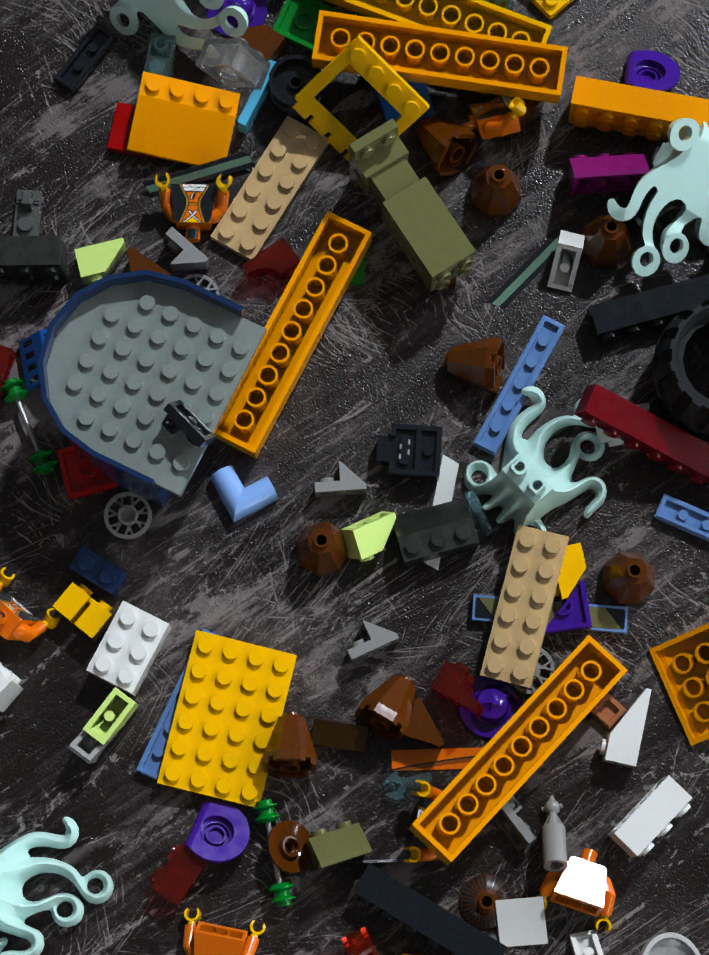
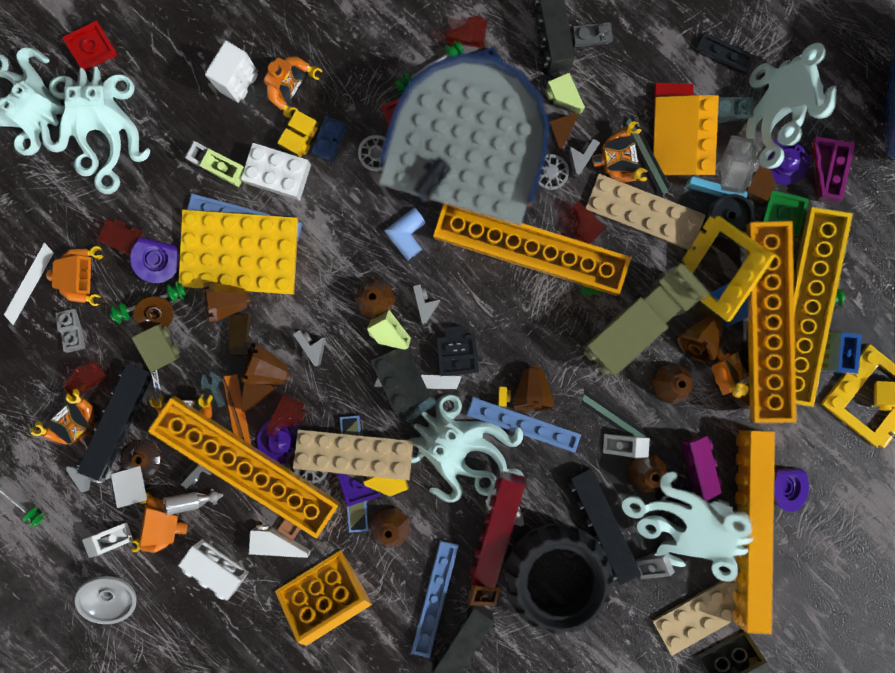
camera: 75 degrees right, 10 degrees up
none -> yellow plate [498,386,511,406]

